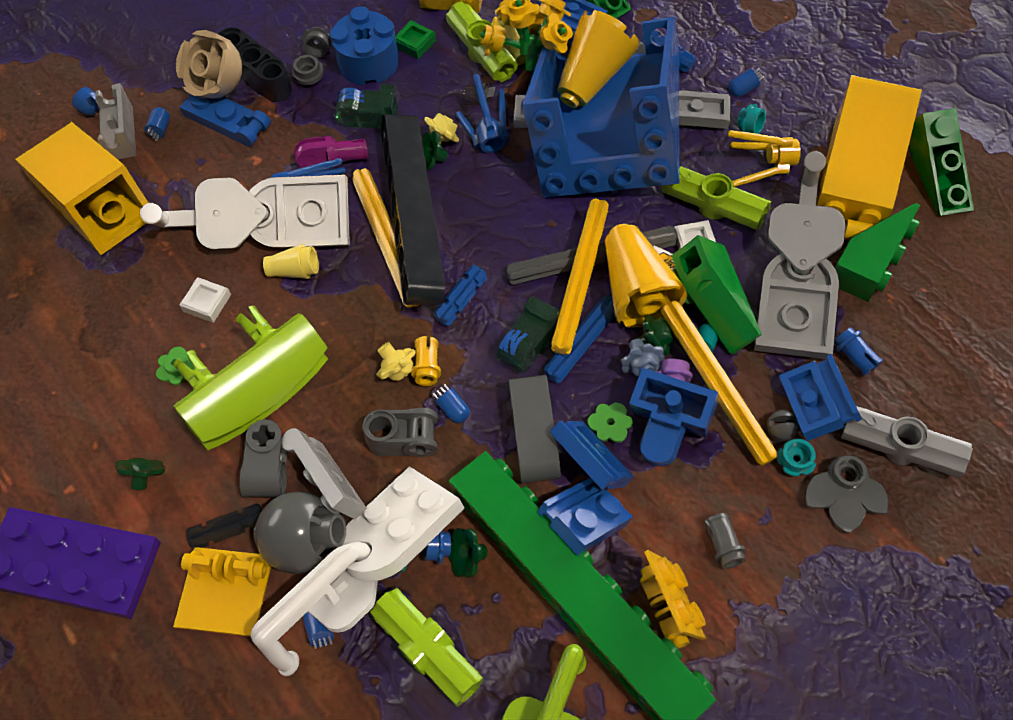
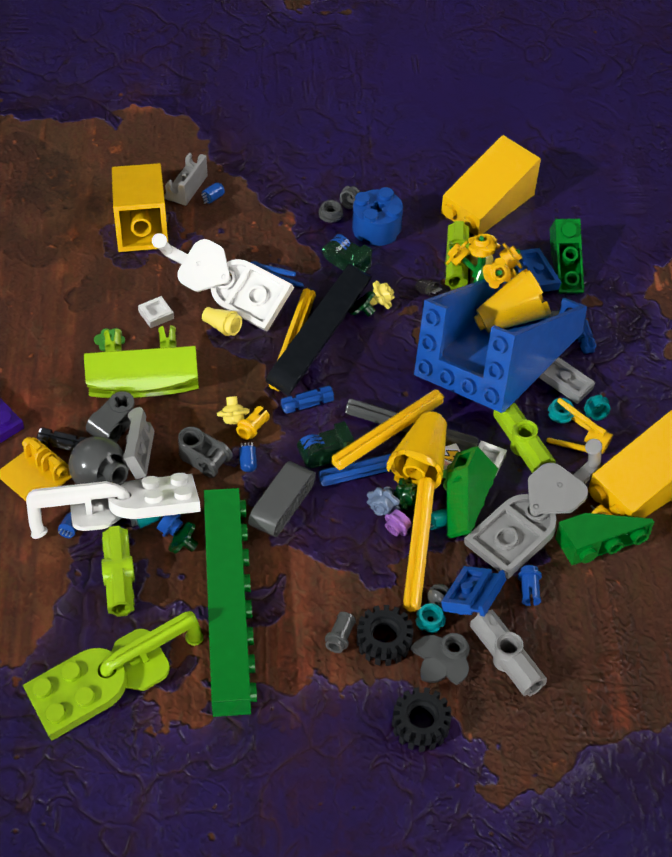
camera: 30 degrees right, 10 degrees down
blue hinge [72,87,100,116] -> none
dark green plant [115,458,165,490] -> none
tan cylinder [176,30,242,98] -> none
blue plate [179,94,271,147] -> none
black beam [218,27,293,102] -> none
magenta arm [294,136,368,170] -> none
green tile [396,20,436,59] -> none
blue plant [456,74,509,153] -> none
blue plate [537,477,633,556] -> none
blue plate [550,420,634,490] -> none
bright green plant [588,403,633,443] -> none
blue brick [629,368,718,467] -> none
yellow hinge [640,550,706,649] -> none
blue piece [728,69,764,97] -> none
none -> black tyre [356,605,413,666]
none -> black tyre [392,687,452,752]
none -> teal plate [548,398,574,423]

